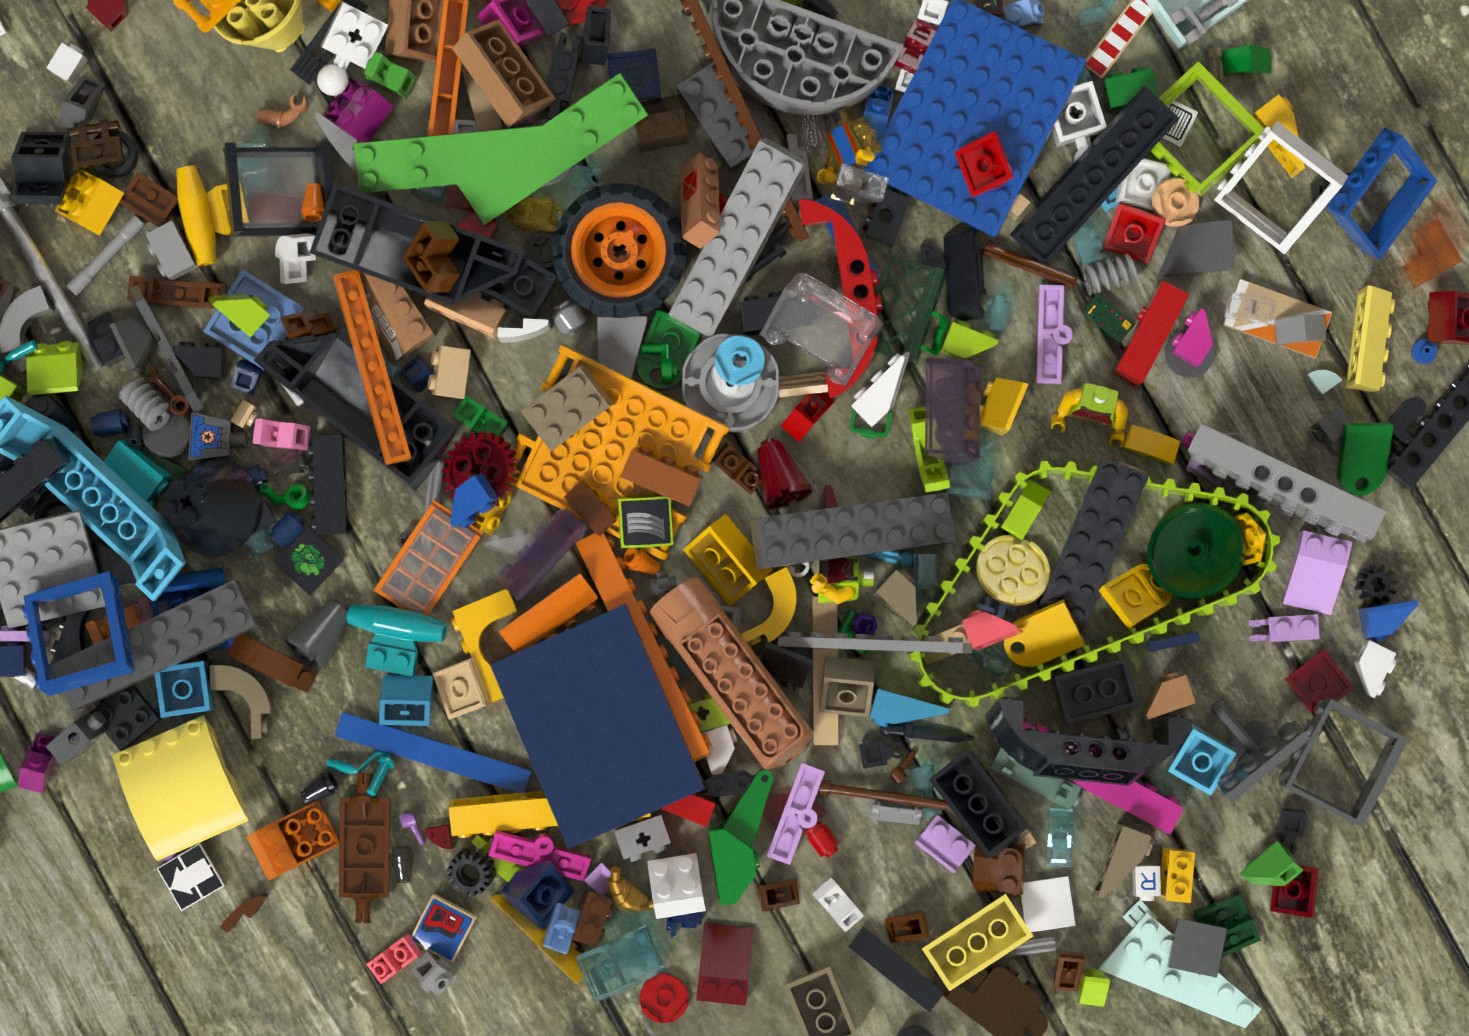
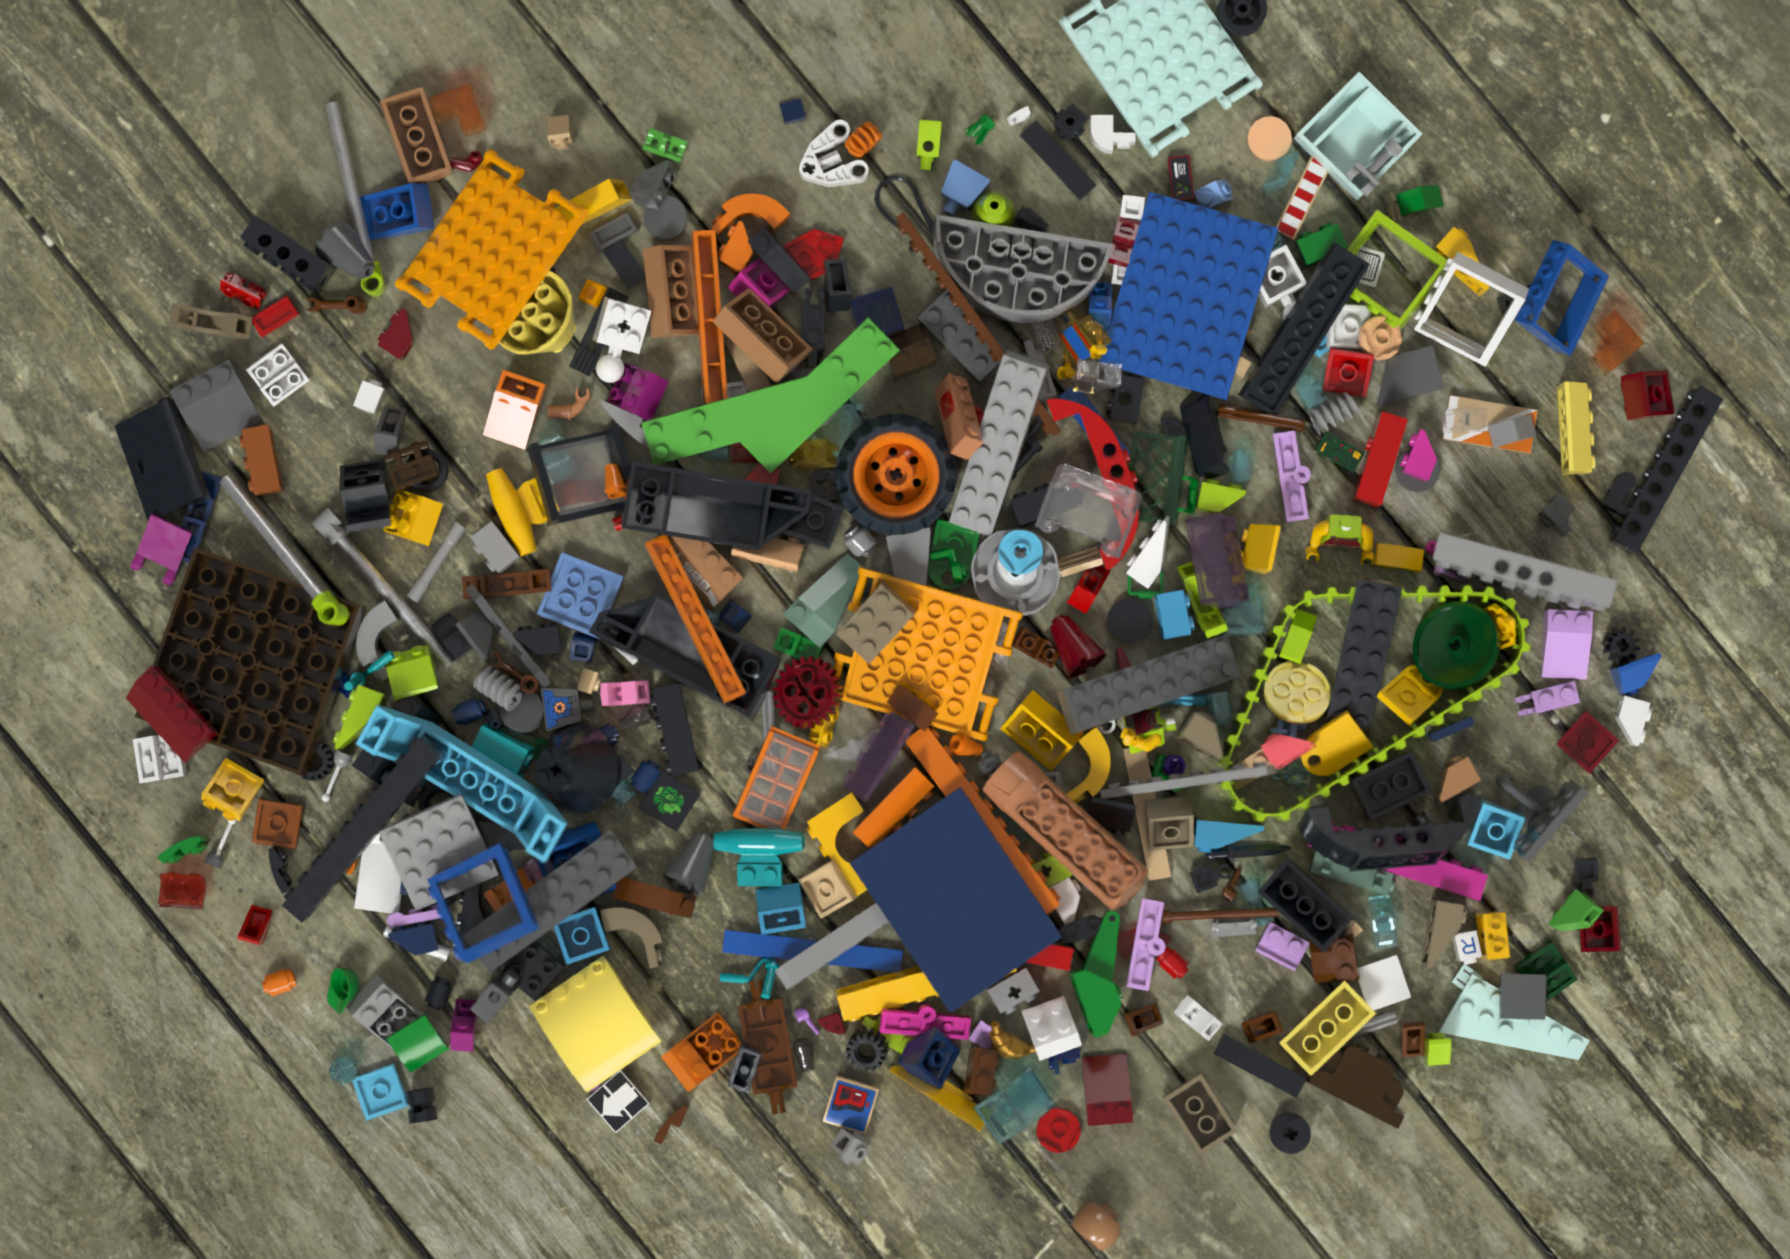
camera: 10 degrees left, 0 degrees up
reddish brown plate [119,172,178,227] -> none
lime slope [208,293,270,338] -> none
green plate [260,483,310,510] -> none
white brick [275,233,316,284] -> none
reddish brown slope [281,311,336,339] -> none
black cone [300,772,339,805] -> none
bright green brick [364,52,417,99] -> none
coral slope [366,934,423,984] -> none
reddish brown brick [402,221,460,293] -> none
tan brick [428,346,471,399] -> none
blue slope [450,474,499,529] -> none
white slope [498,319,551,342] -> none
medium blue hips [543,903,580,954] -> none
slope [617,495,673,548] -> none
dark orange brick [621,446,704,506] -> none
red slope [954,131,1014,197] -> none
dark grey window [1279,696,1409,828] -> none
light aqua tile [1307,370,1342,395] -> none
green tile [1337,422,1393,496] -> none
blue tile [1411,339,1437,364] -> none
none -> black brick [425,976,453,1011]
none -> slope [483,370,547,450]
none -> black slope [727,1041,762,1093]
none -> light grey beam [775,903,889,990]
none -> sand green wedge [783,553,863,649]
none -> black tile [1107,599,1152,643]
none -> dark azure brick [1154,590,1194,641]

